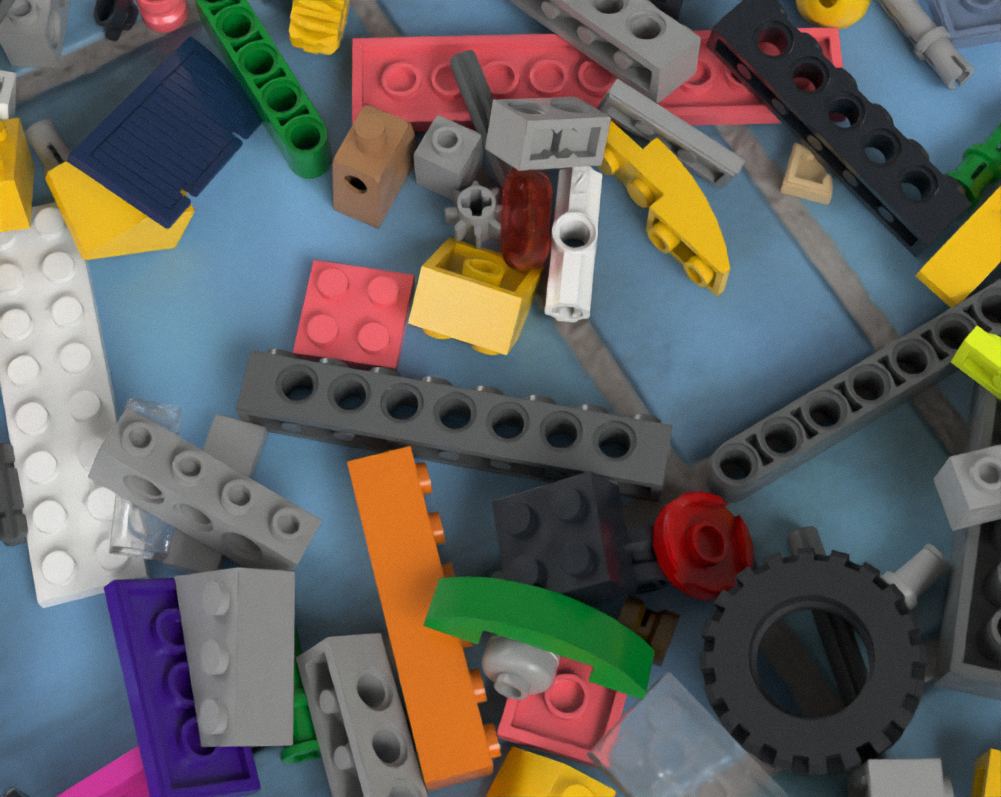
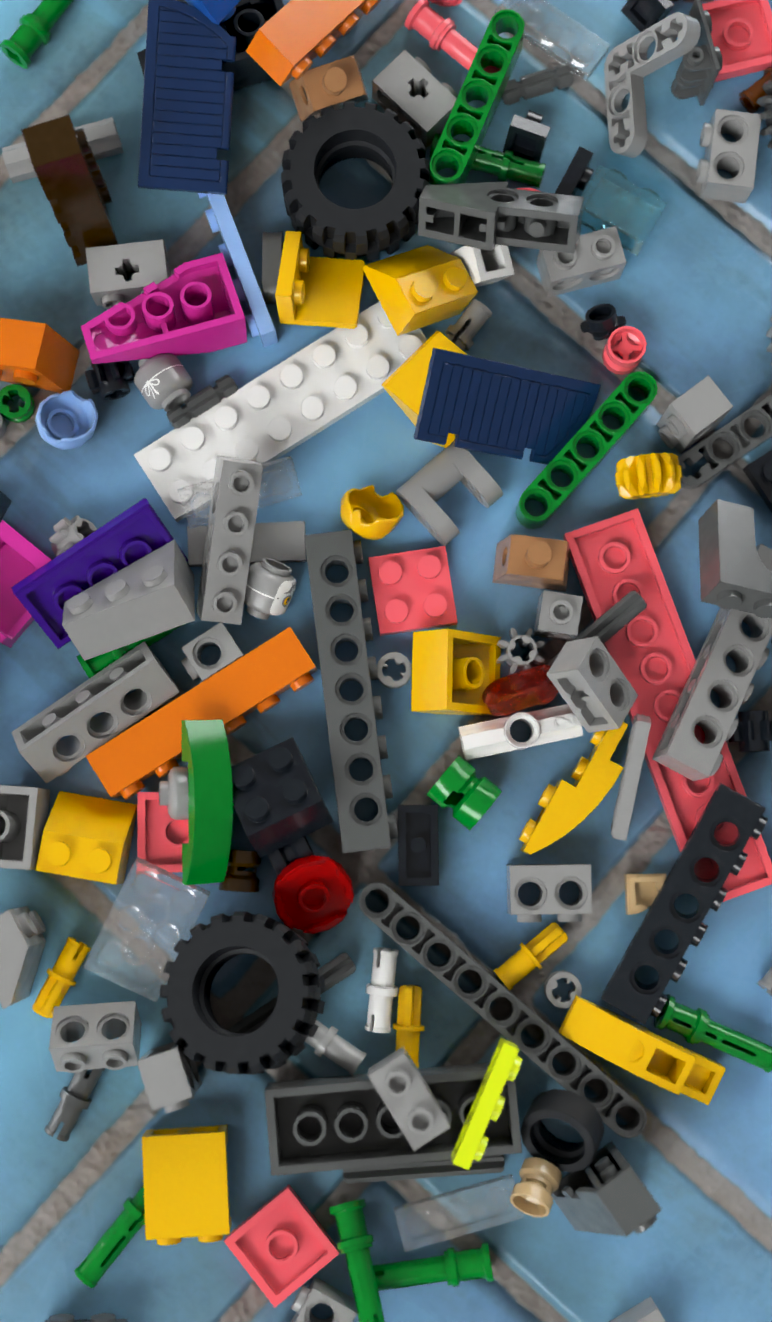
camera: 70 degrees right, 15 degrees up
none -> light grey gear [49,515,97,557]
none -> light grey brick [181,623,244,681]
none -> light grey head [244,558,297,620]
none -> yellow hair [340,485,404,540]
none -> white pin [365,947,399,1033]
none -> light grey bush [377,652,412,689]
none -> yellow axle [393,984,425,1068]
none -> light grey connector [396,441,503,546]
none -> black plate [398,805,439,886]
none -> green wheel [426,755,502,831]
none -> yellow axle [493,922,568,991]
none -> light grey brick [506,864,592,922]
none -> light grey bush [544,970,582,1009]

